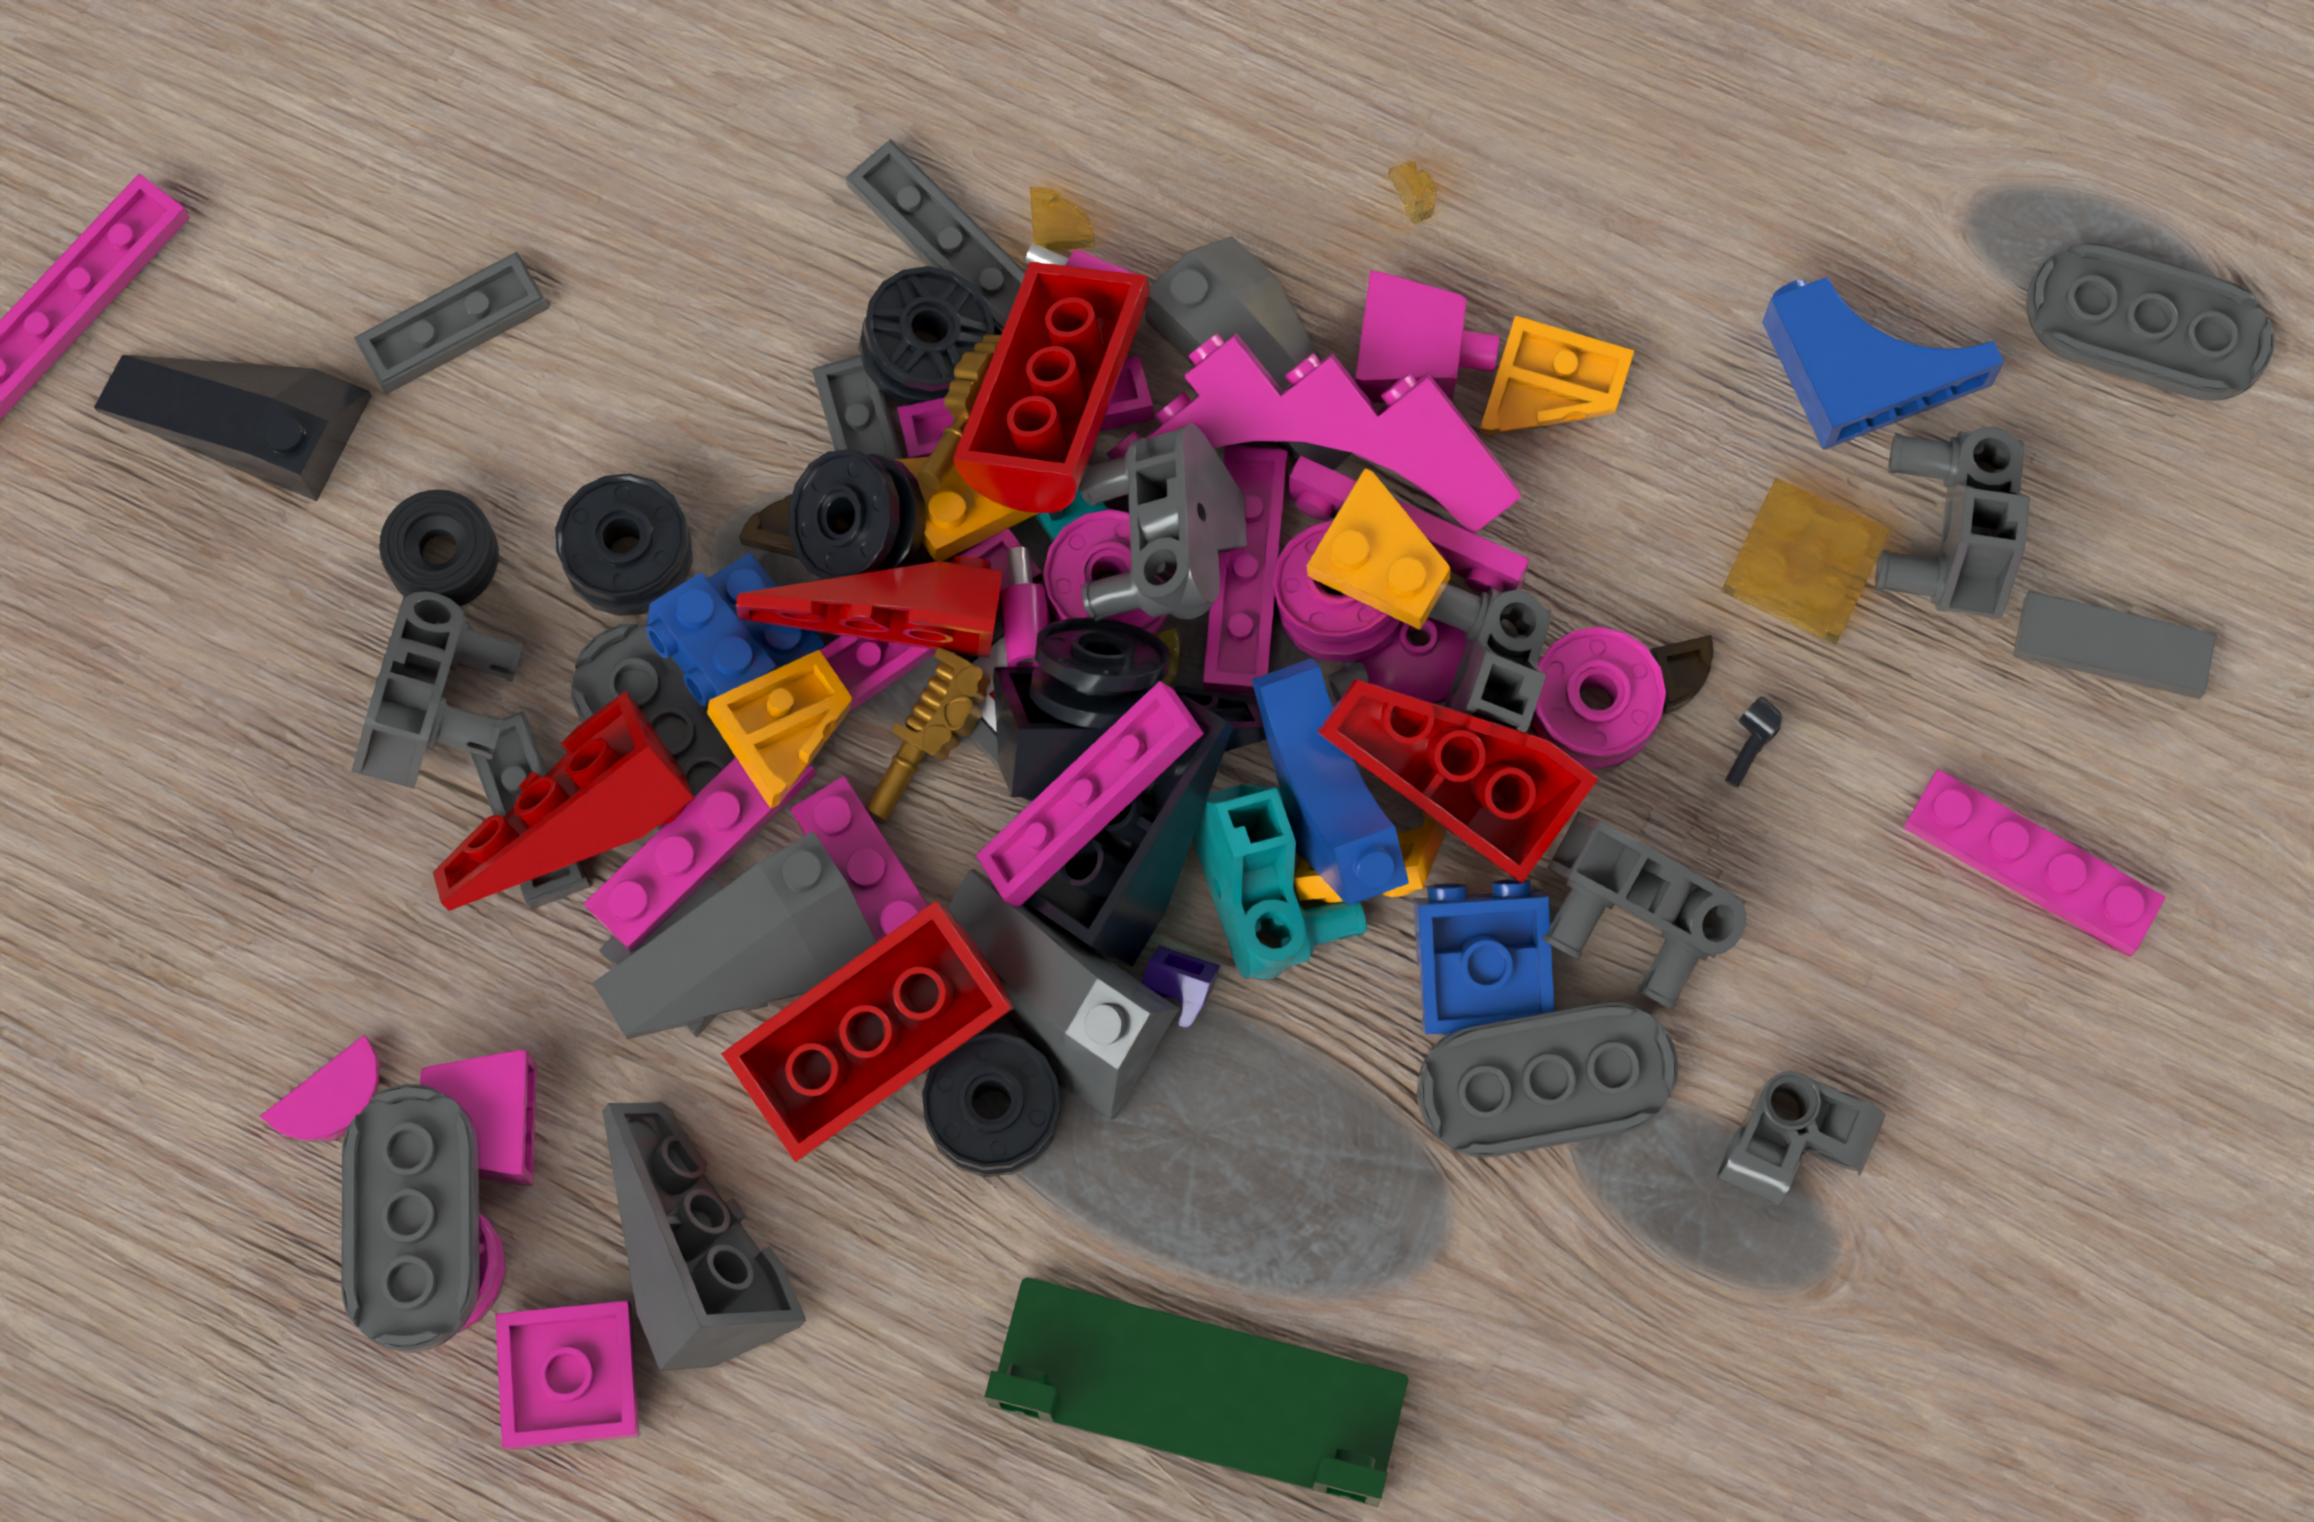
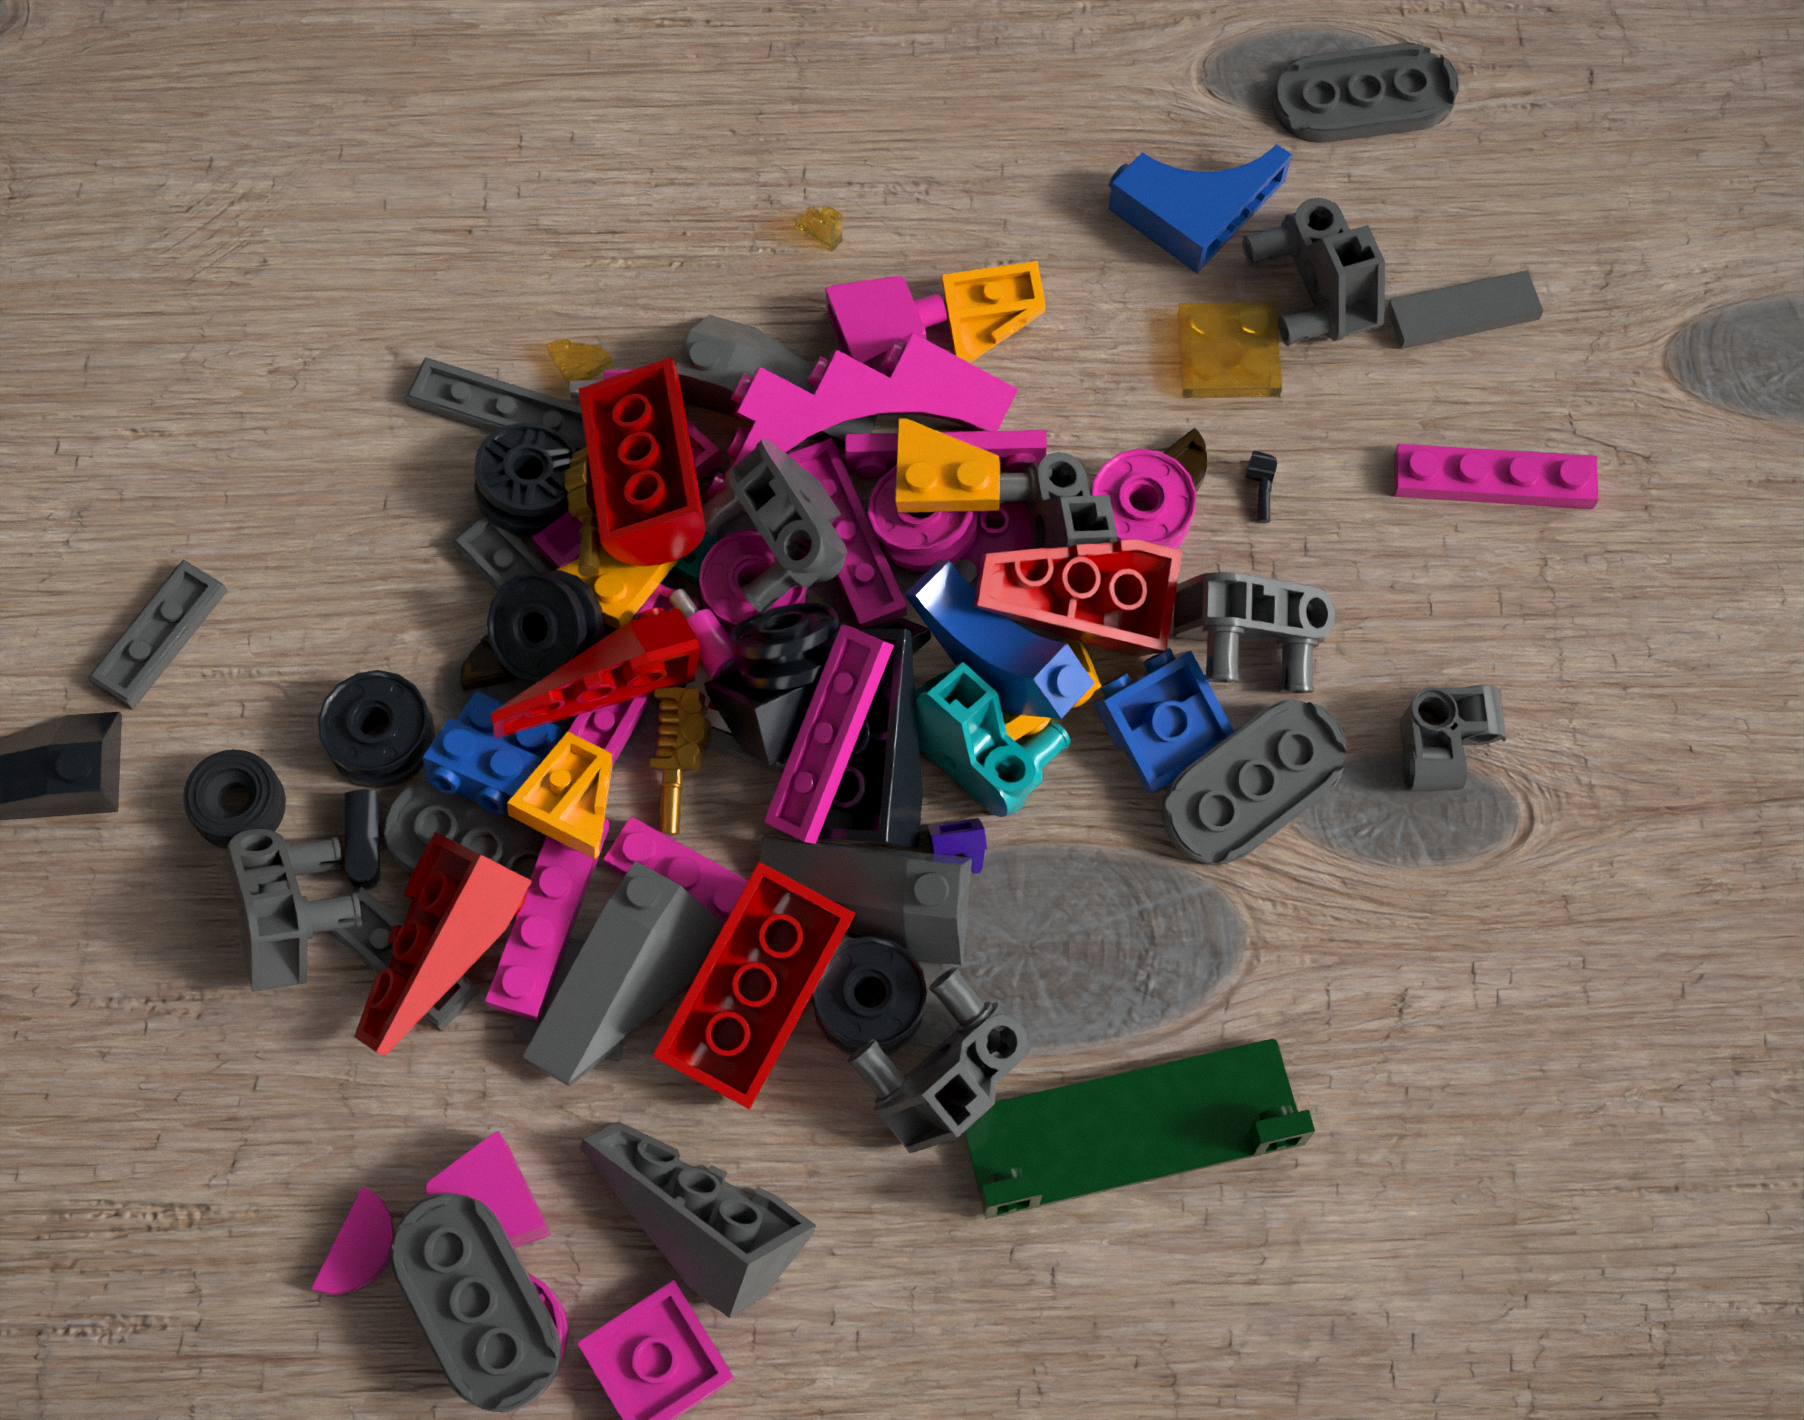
camera: 30 degrees left, 5 degrees down
none -> black bar [345,790,381,890]
none -> dark grey piece [847,967,1032,1153]

